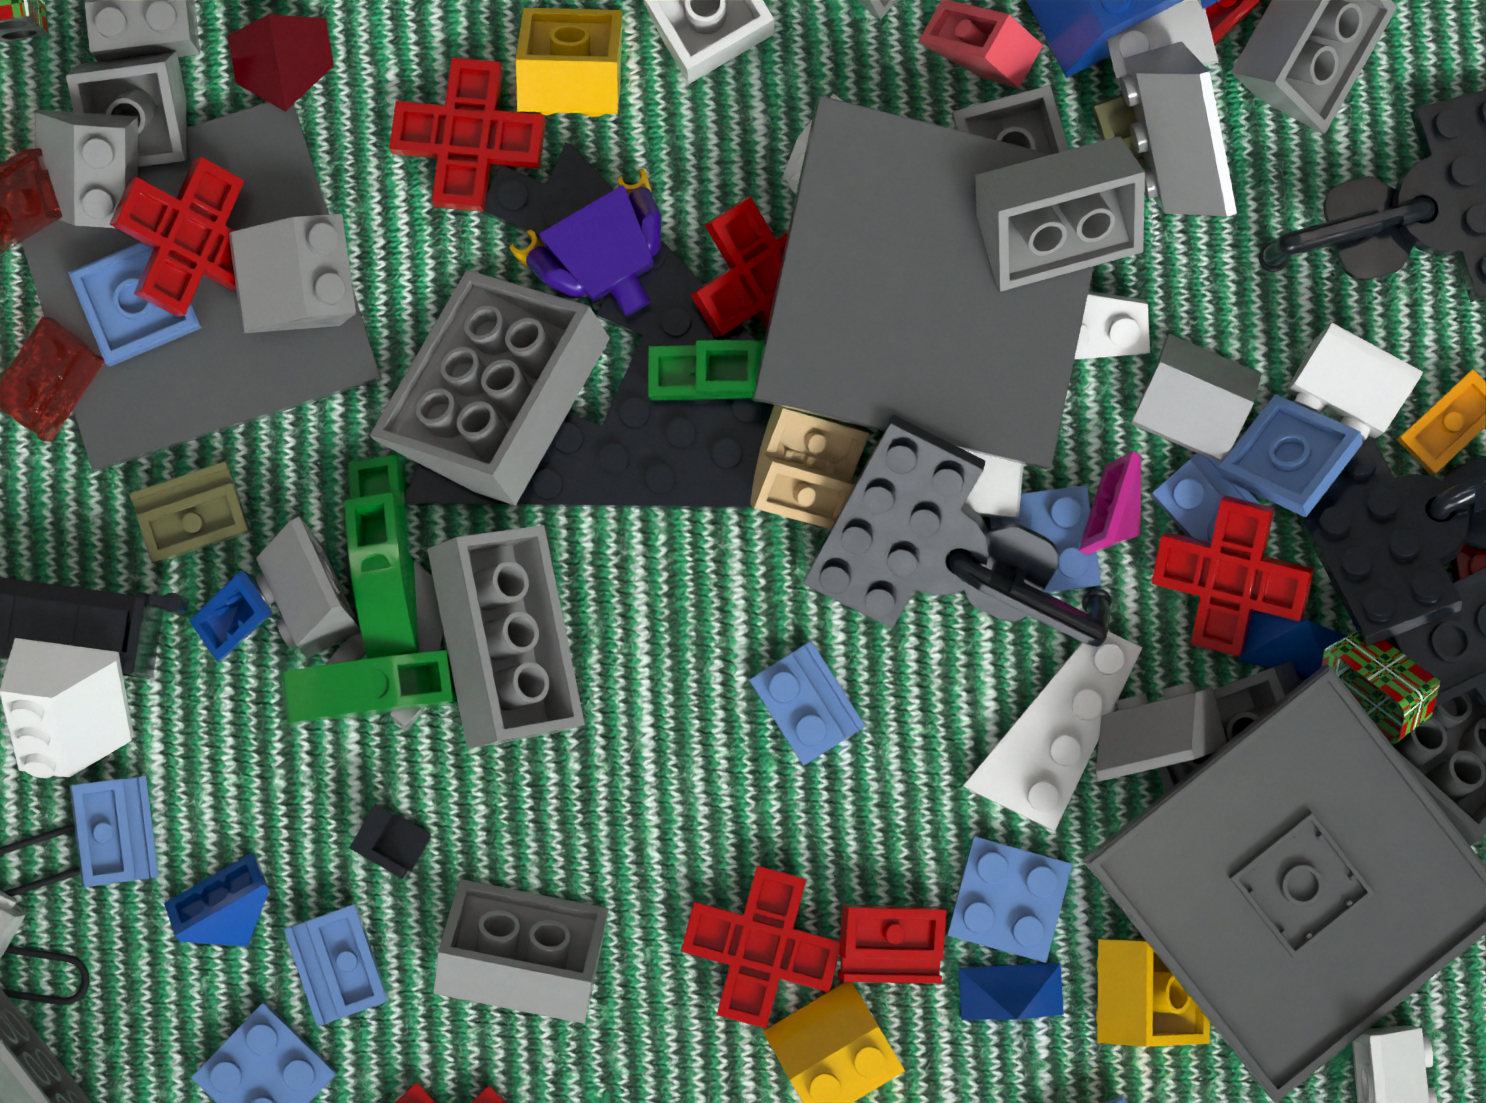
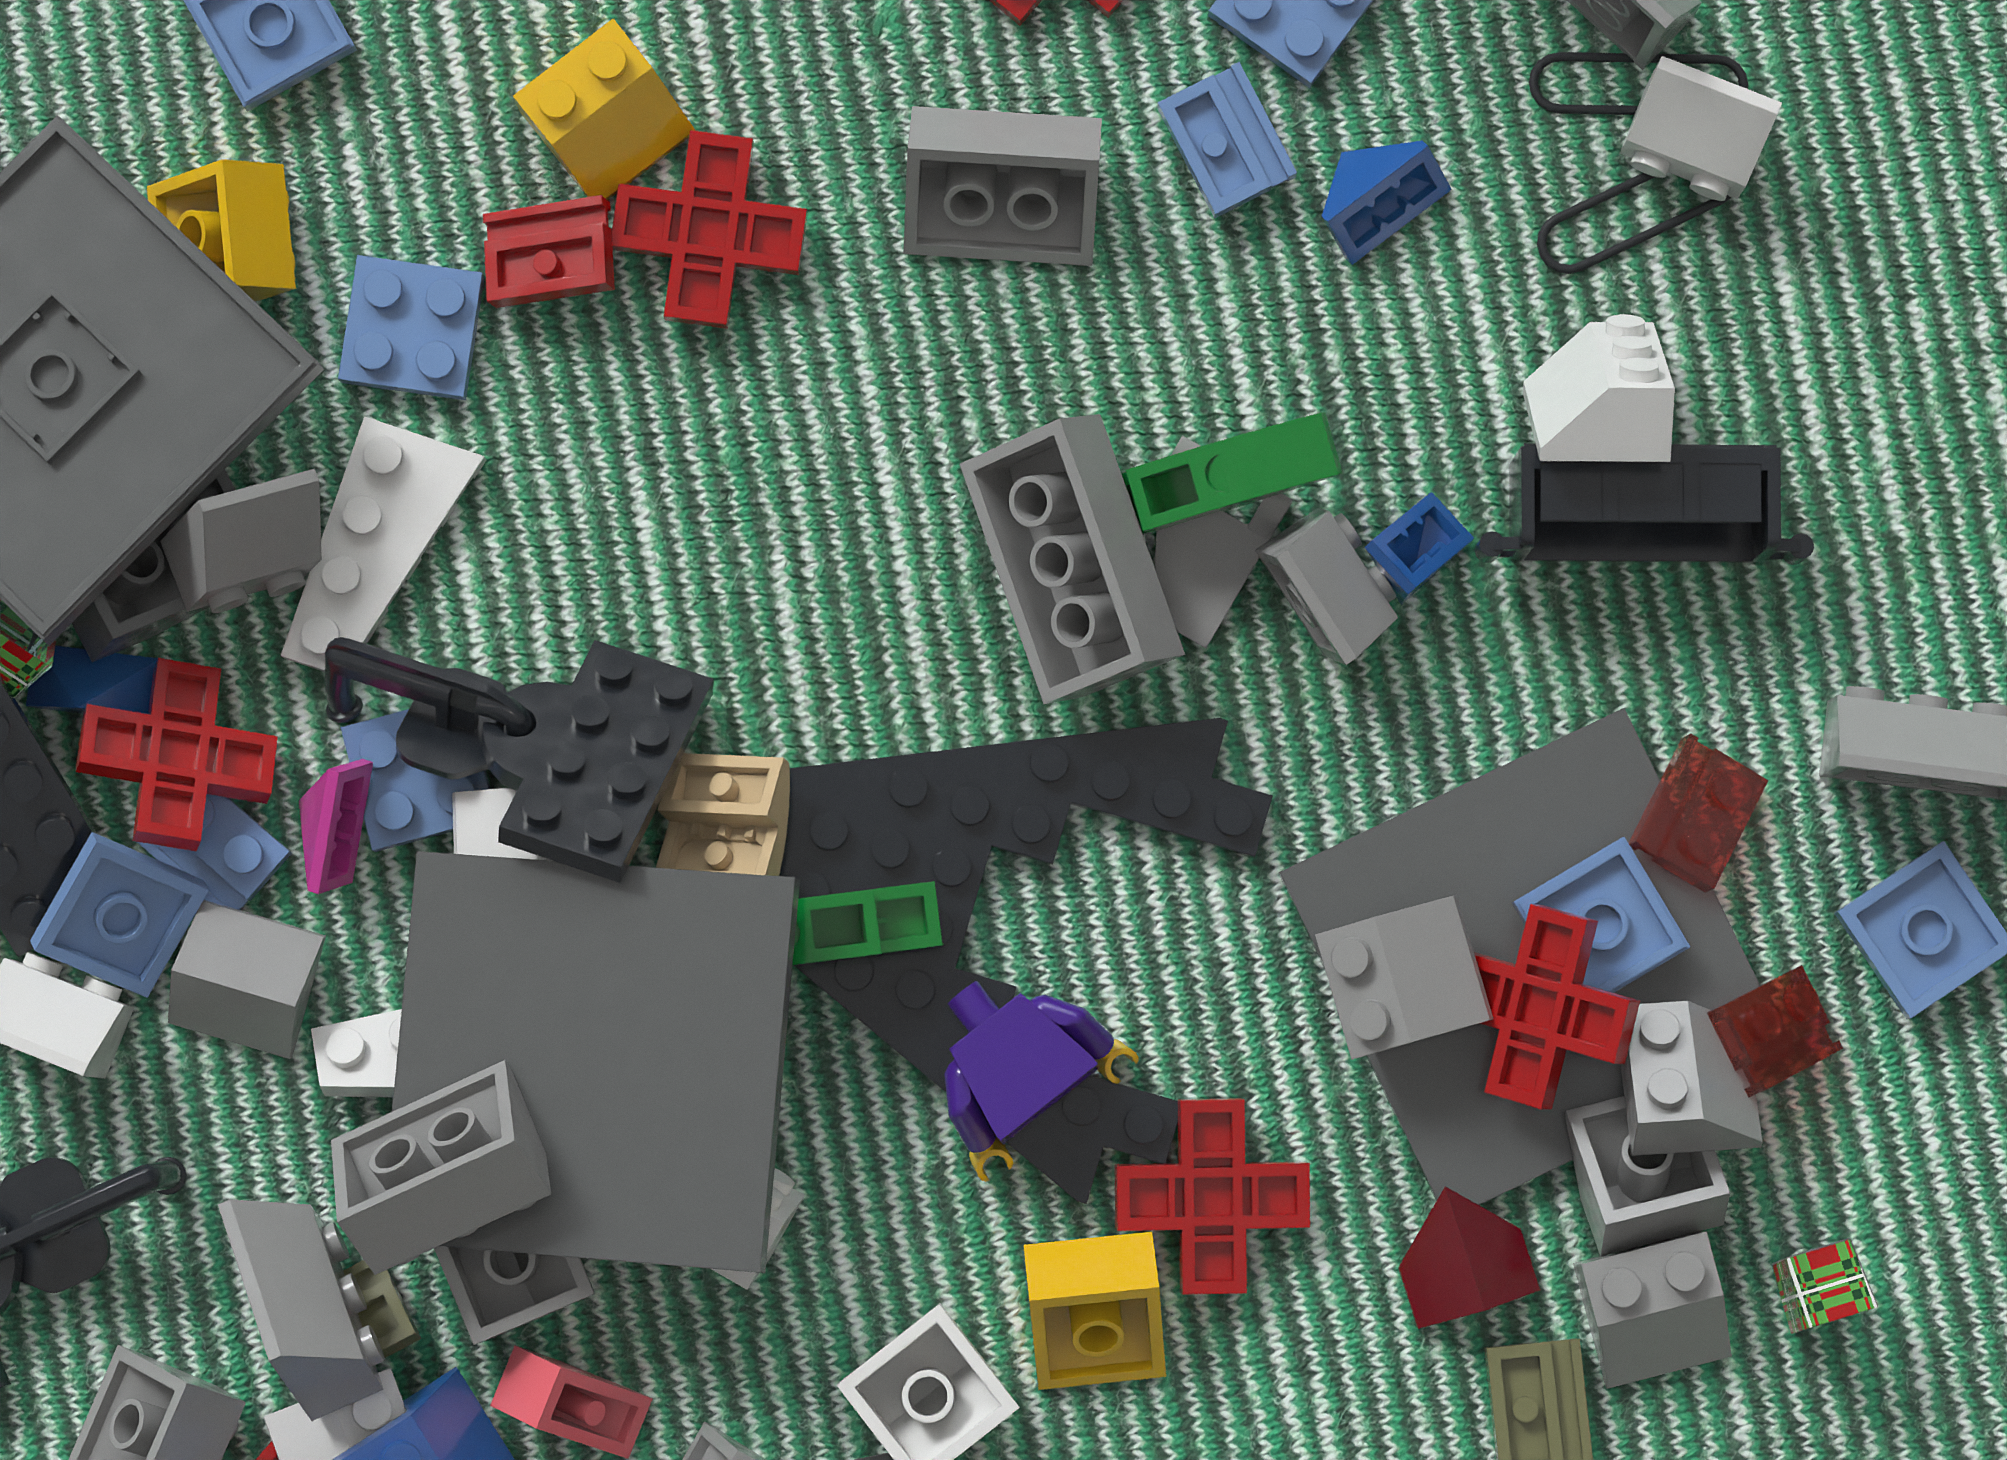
camera: 170 degrees right, 0 degrees up
medium blue plate [70,776,159,888] -> none
olive plate [129,461,251,564] -> none
green slope [344,454,419,659] -> none
black panel [349,803,431,879] -> none
light grey slope [370,270,610,506] -> none
red plate [690,197,788,337] -> none
medium blue plate [749,641,866,766] -> none
blue slope [958,963,1064,1020] -> none

